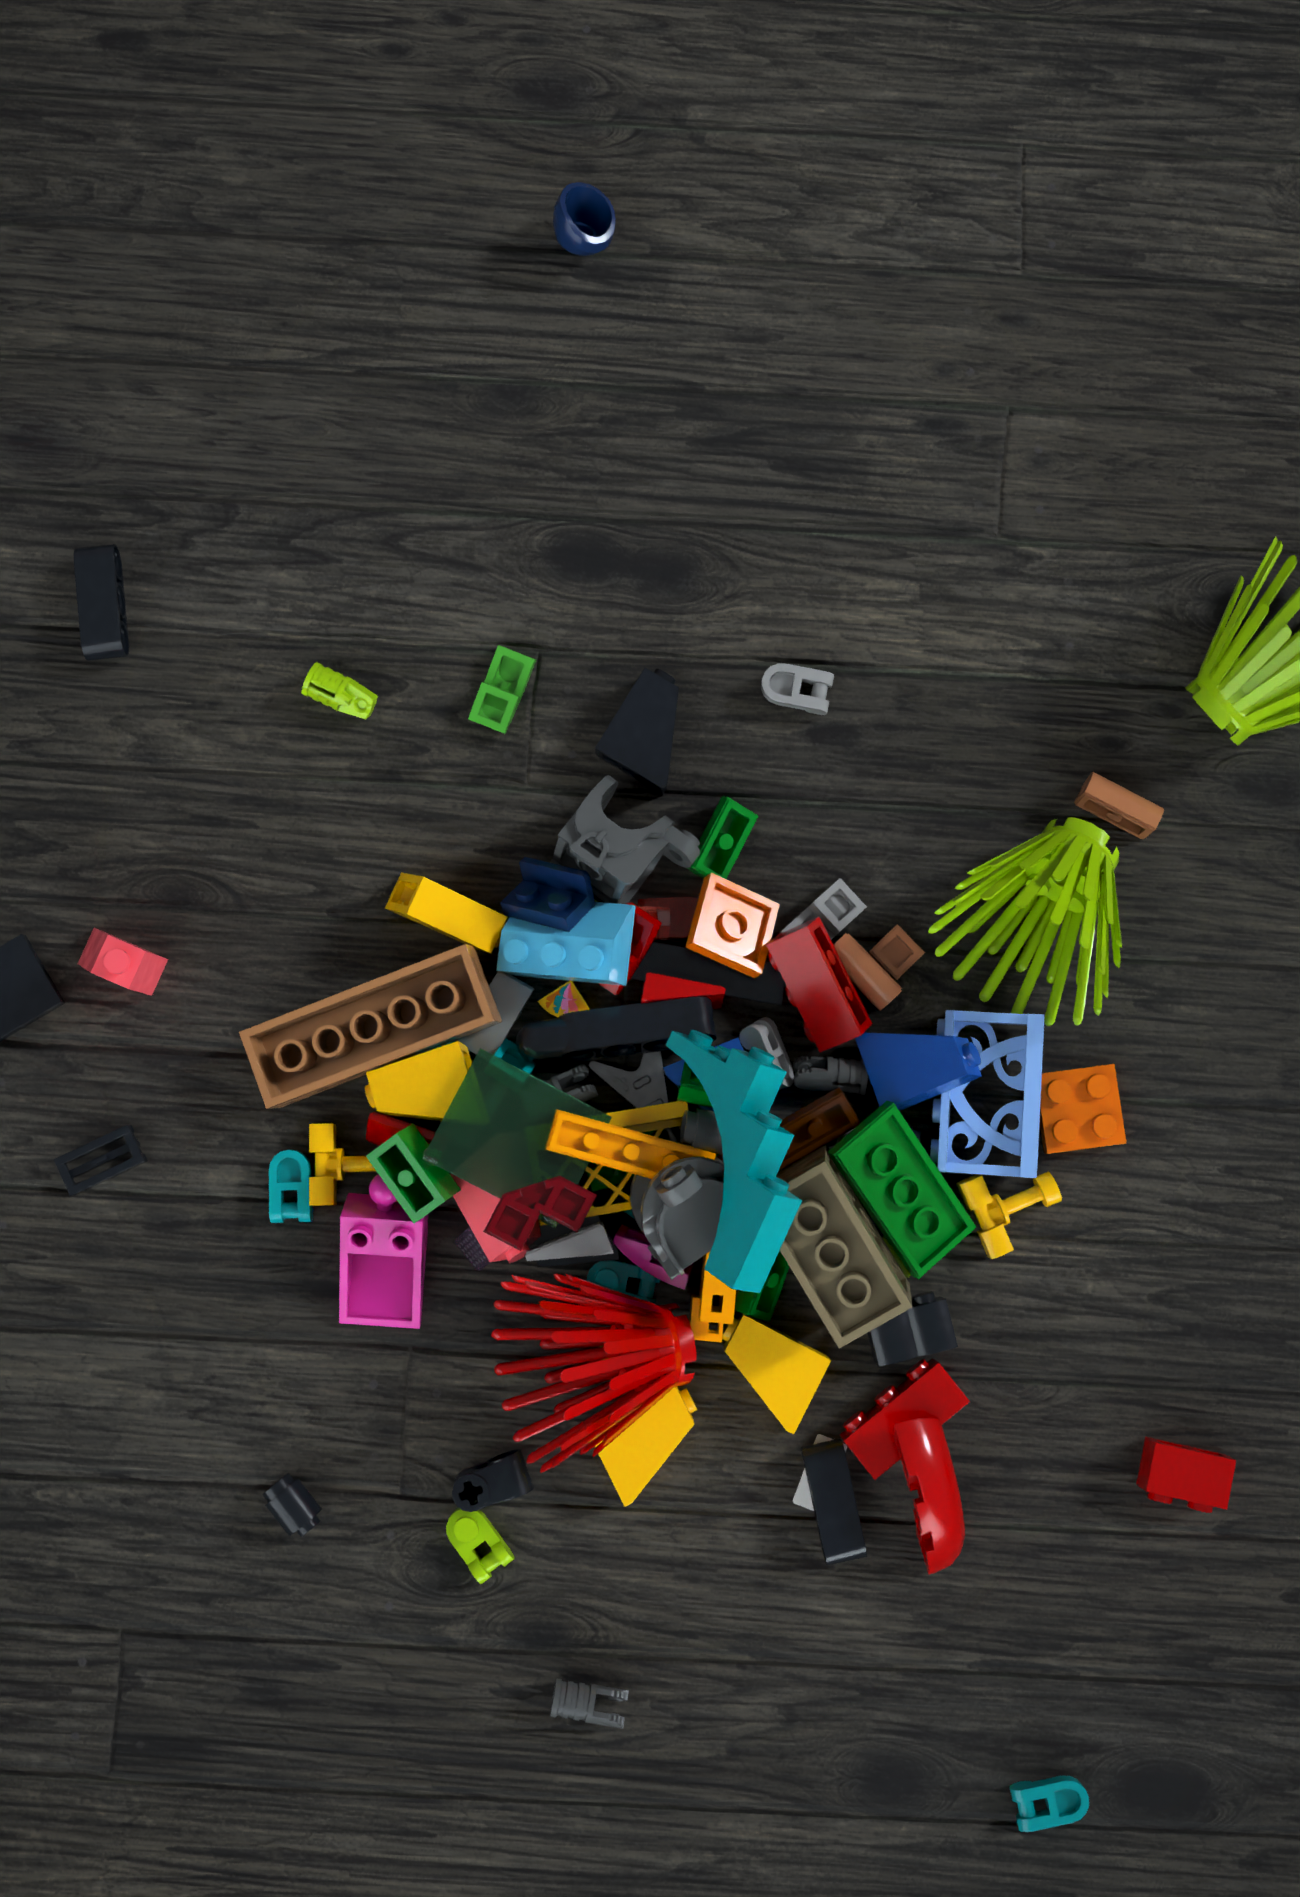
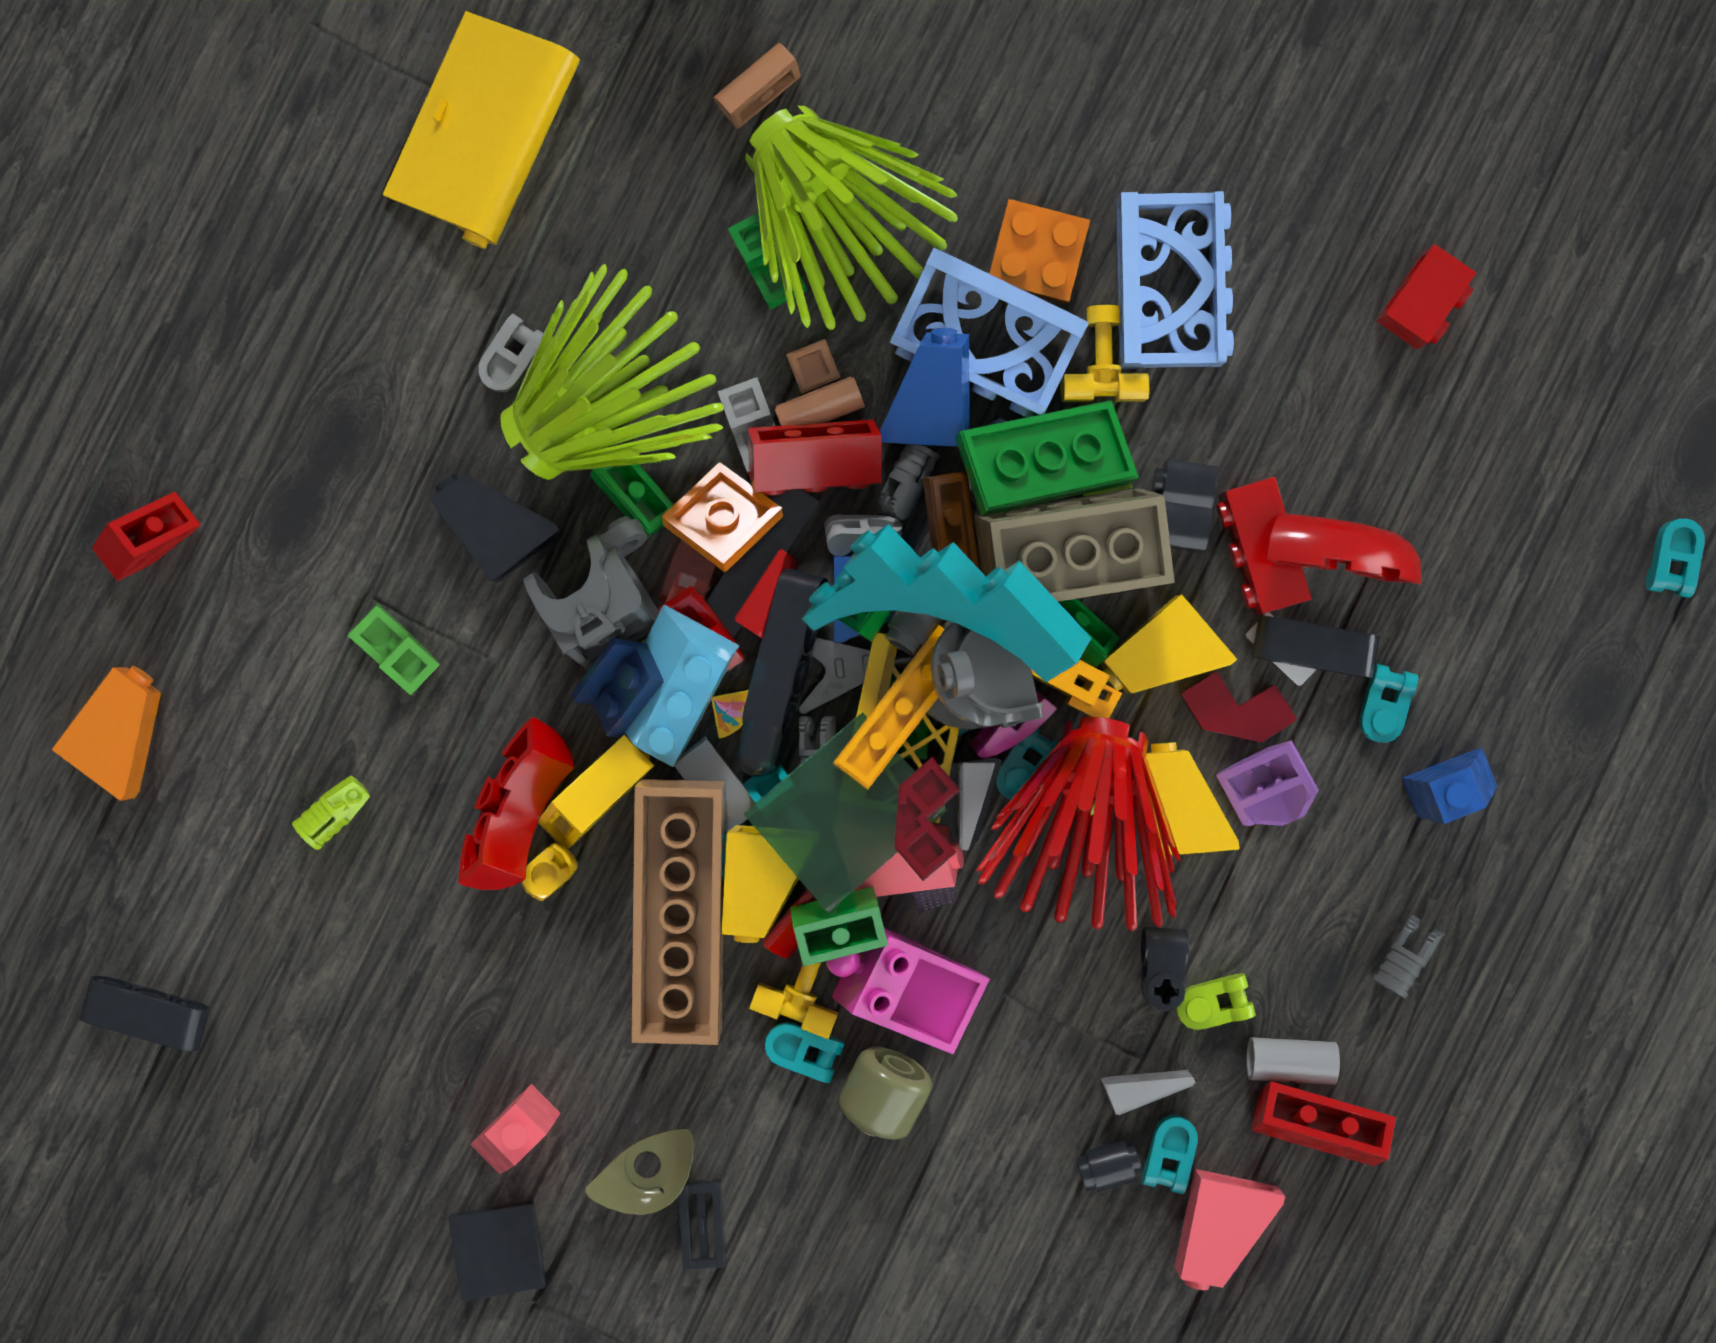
camera: 60 degrees left, 5 degrees up
none -> orange slope [52,666,161,801]
none -> red slope [92,492,201,582]
none -> yellow door [382,11,580,249]
none -> red brick [458,717,575,890]
none -> lime plant [501,264,724,480]
none -> yellow hair [521,842,578,901]
none -> olive piece [585,1129,694,1215]
none -> green slope [728,213,807,310]
none -> olive head [839,1046,933,1140]
none -> light grey slope [1100,1070,1195,1115]
none -> light blue fence [1116,191,1234,369]
none -> teal plate [1141,1114,1198,1195]
none -> coral slope [1174,1169,1285,1290]
none -> dark red tile [1179,671,1297,743]
none -> medium lavender slope [1216,740,1319,826]
none -> light grey pin [1246,1037,1340,1085]
none -> red brick [1251,1081,1396,1166]
none -> teal plate [1359,663,1418,743]
none -> blue slope [1402,748,1497,824]

